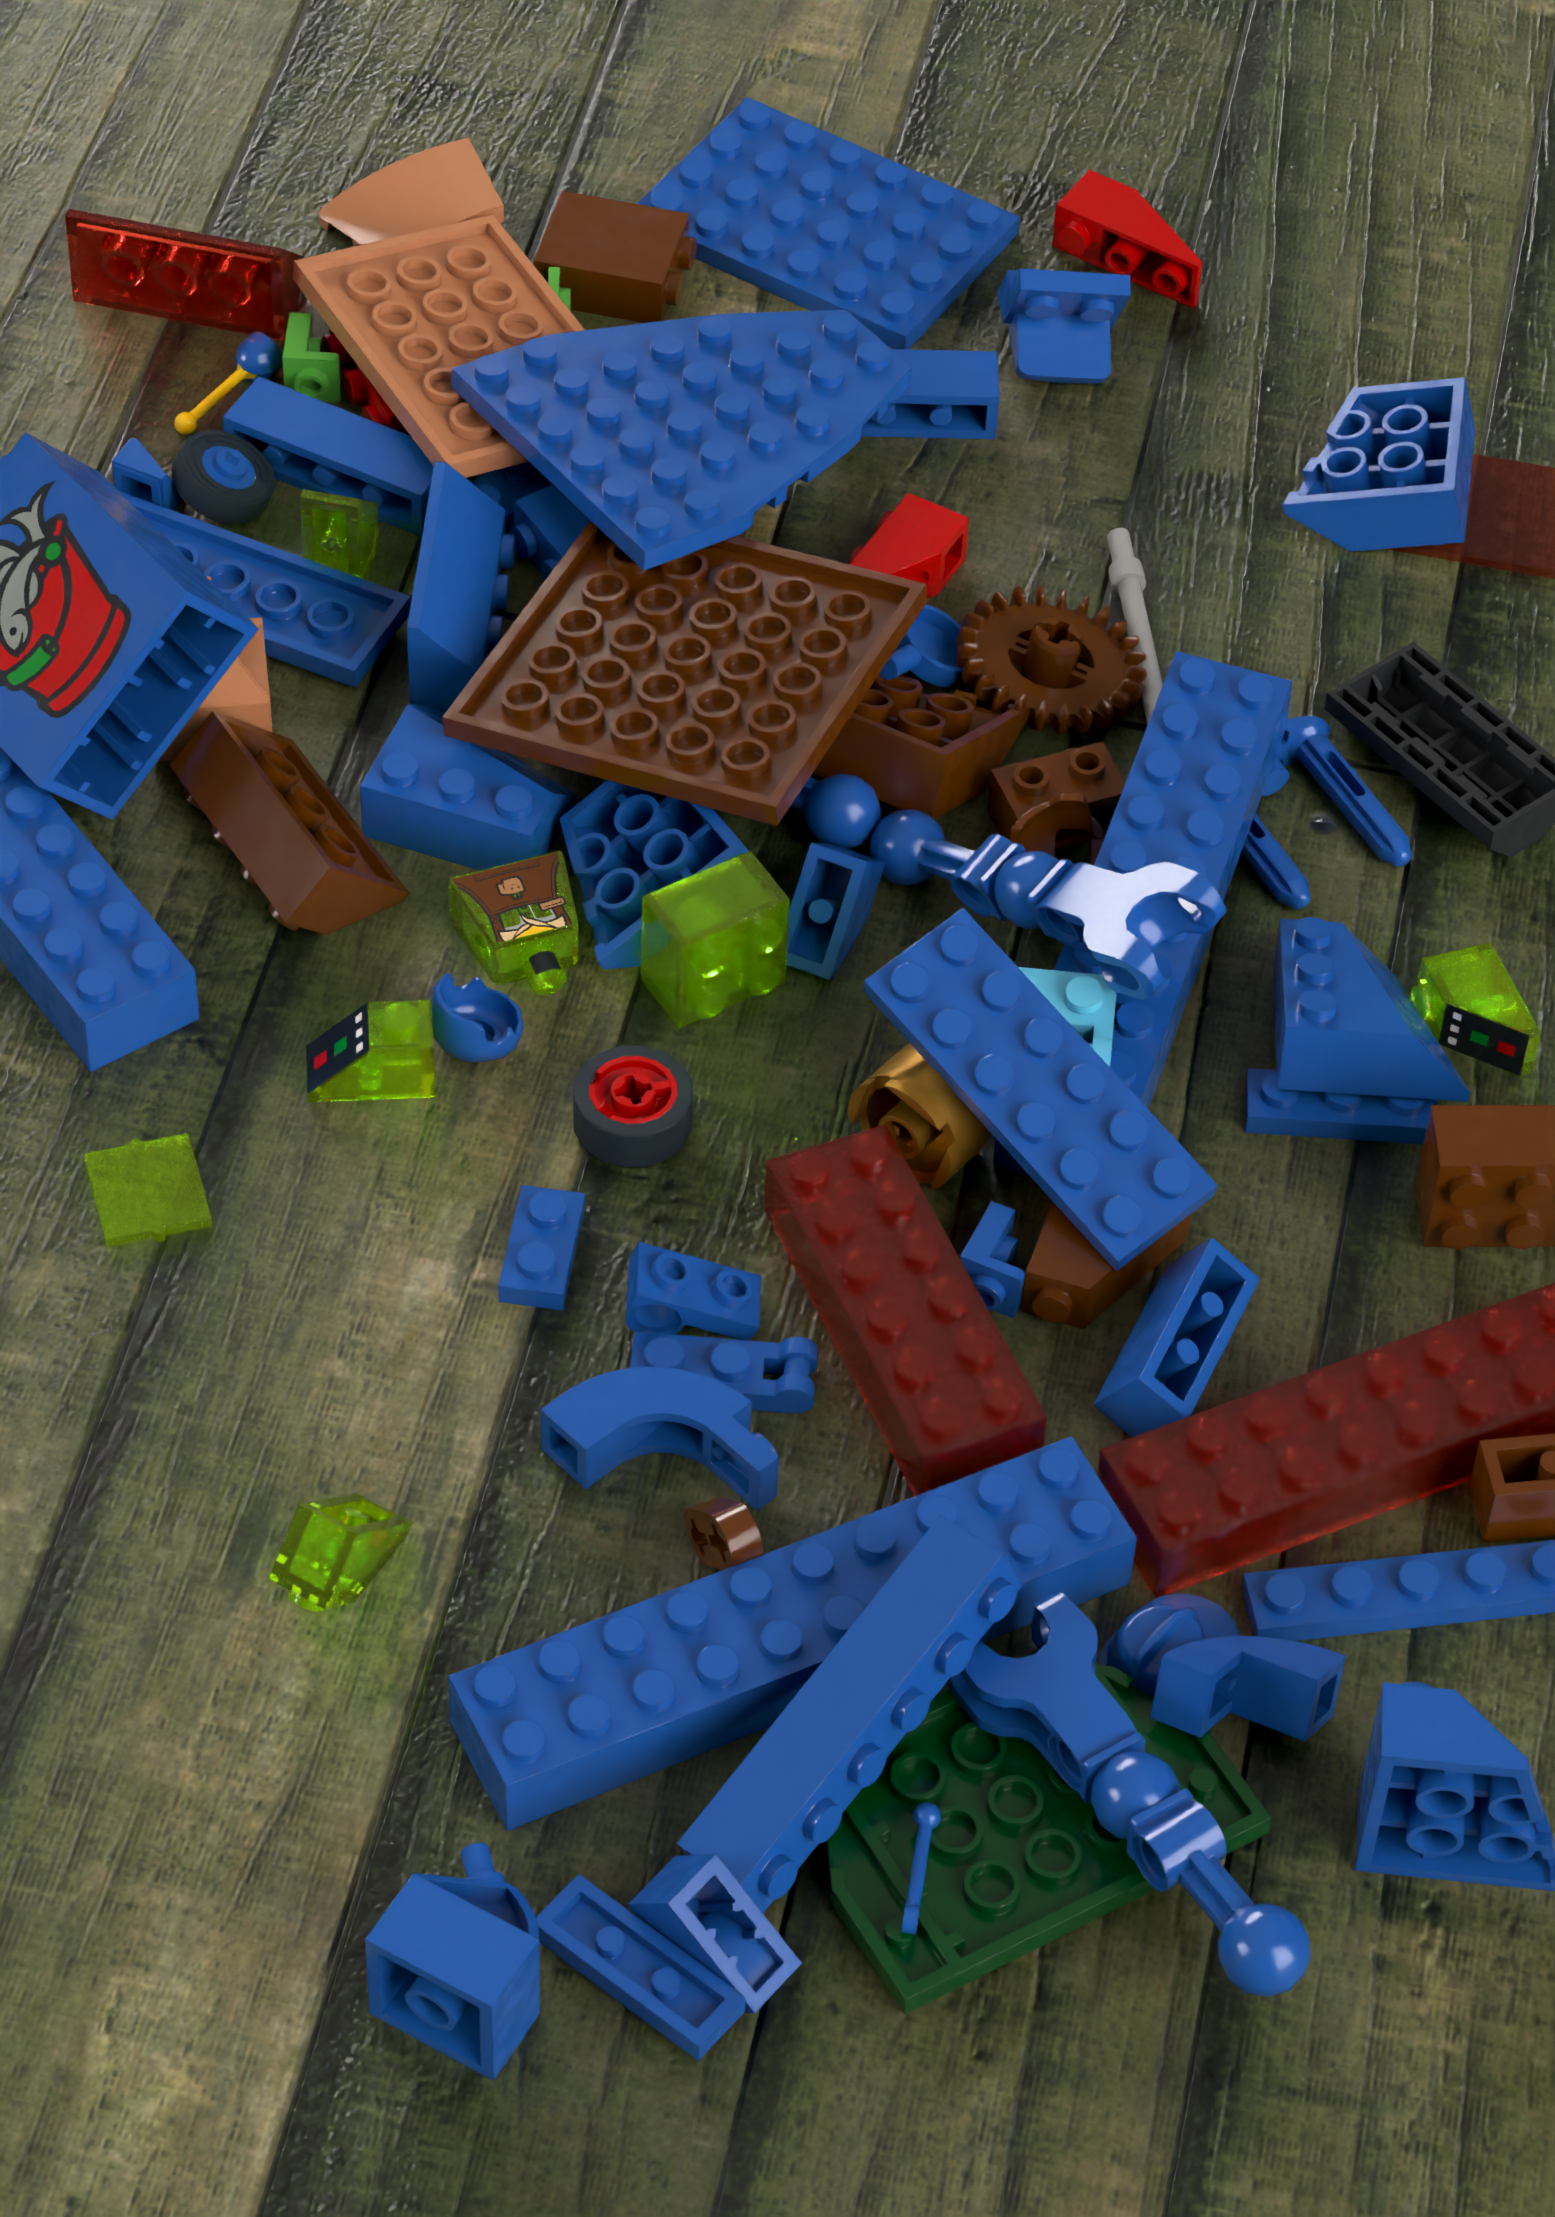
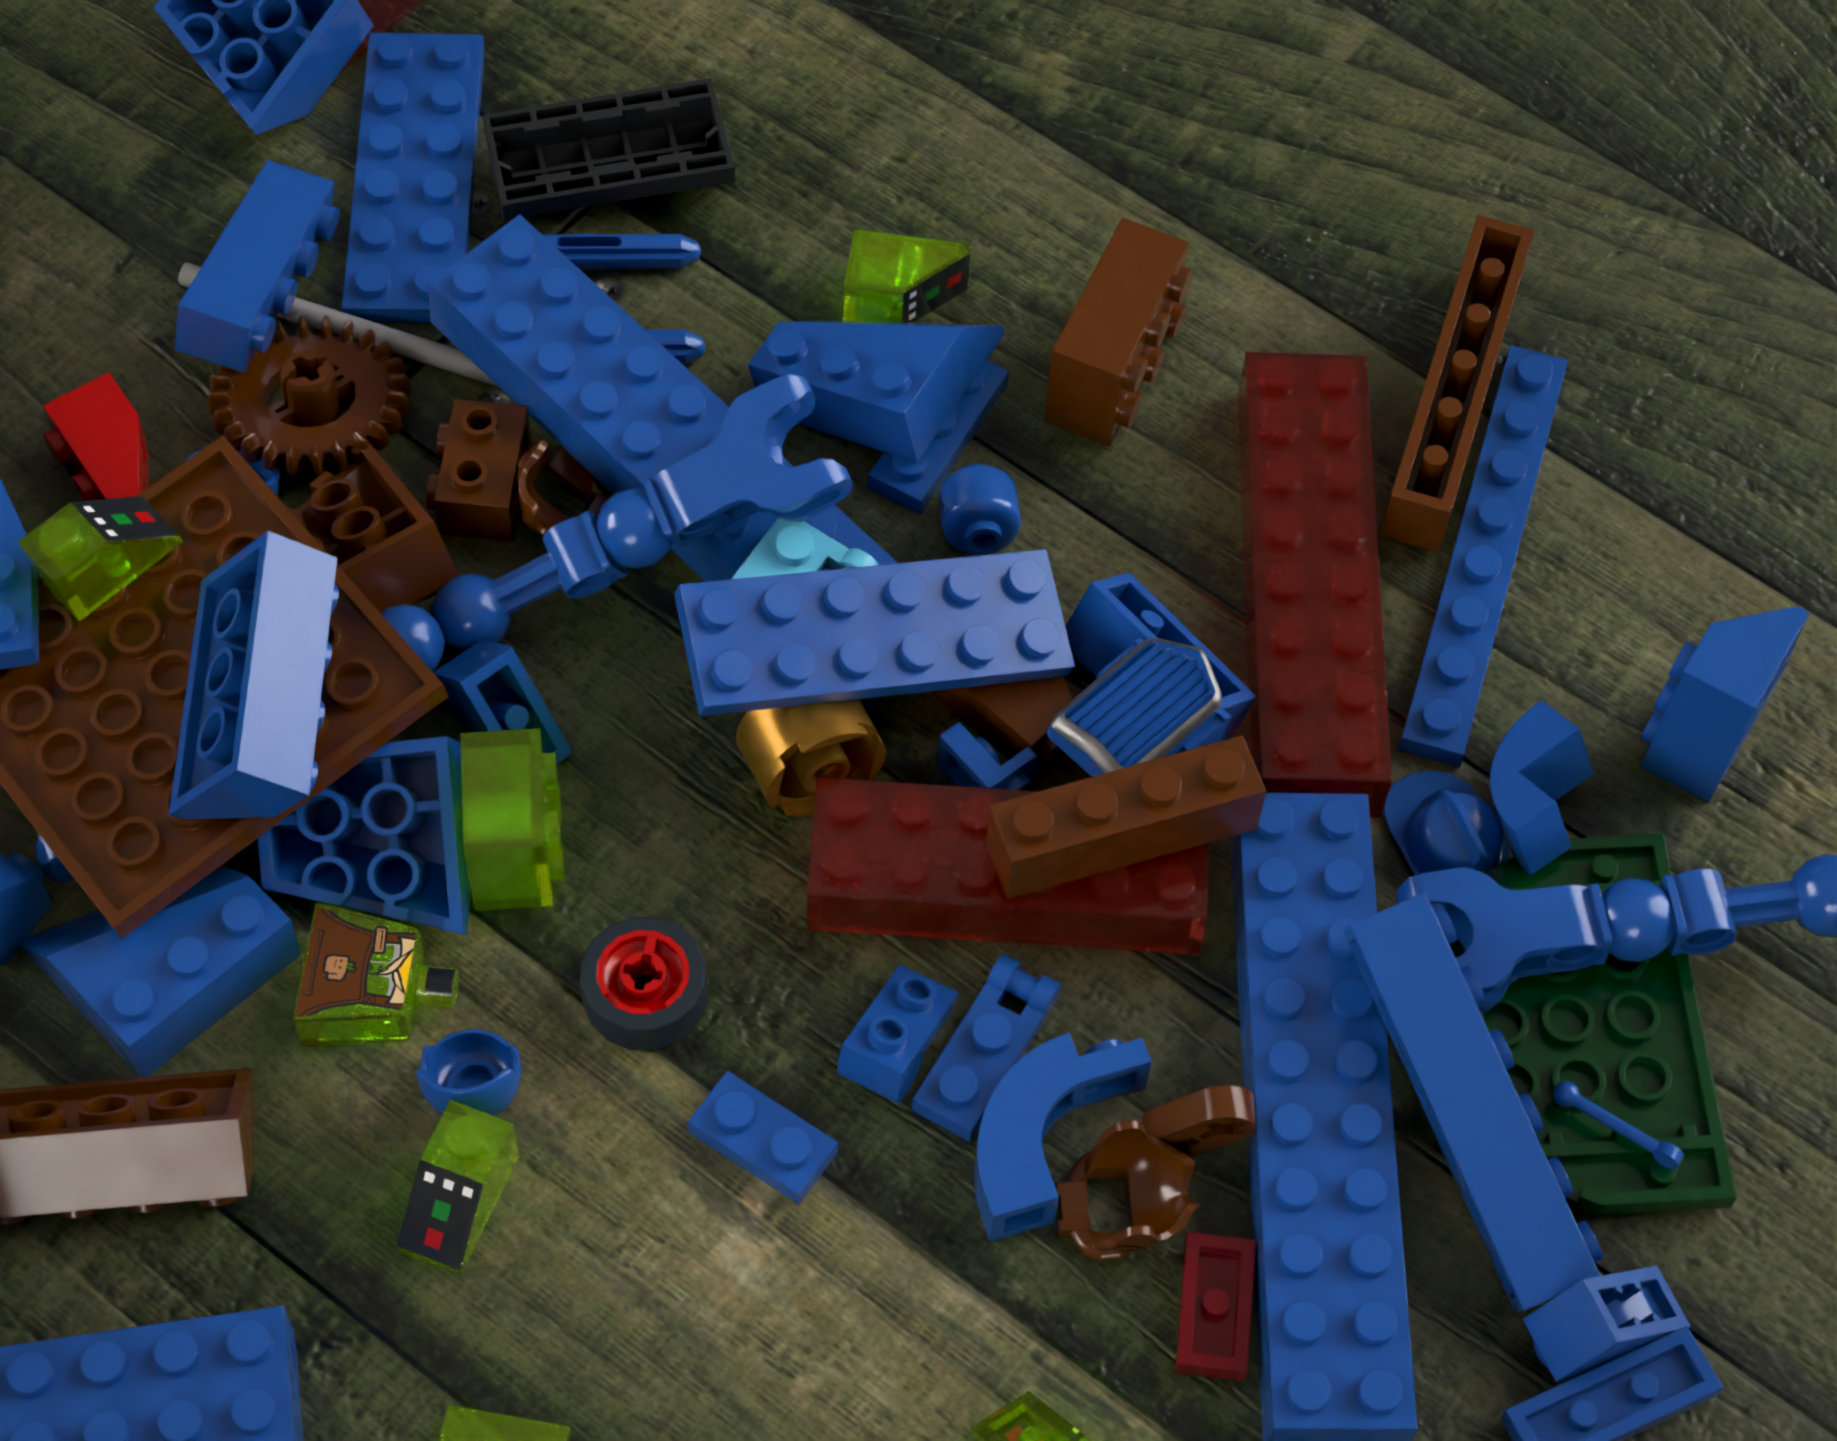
camera: 65 degrees left, 10 degrees up
none -> clear neon green slope [18,496,183,622]
none -> blue slope [169,531,339,819]
none -> blue brick [175,160,340,373]
none -> blue plate [342,33,485,324]
none -> blue head [938,464,1022,555]
none -> reddish brown brick [986,735,1267,899]
none -> blue piece [1047,638,1231,777]
none -> reddish brown helmet [1054,1120,1199,1261]
none -> dark red plate [1174,1232,1256,1381]

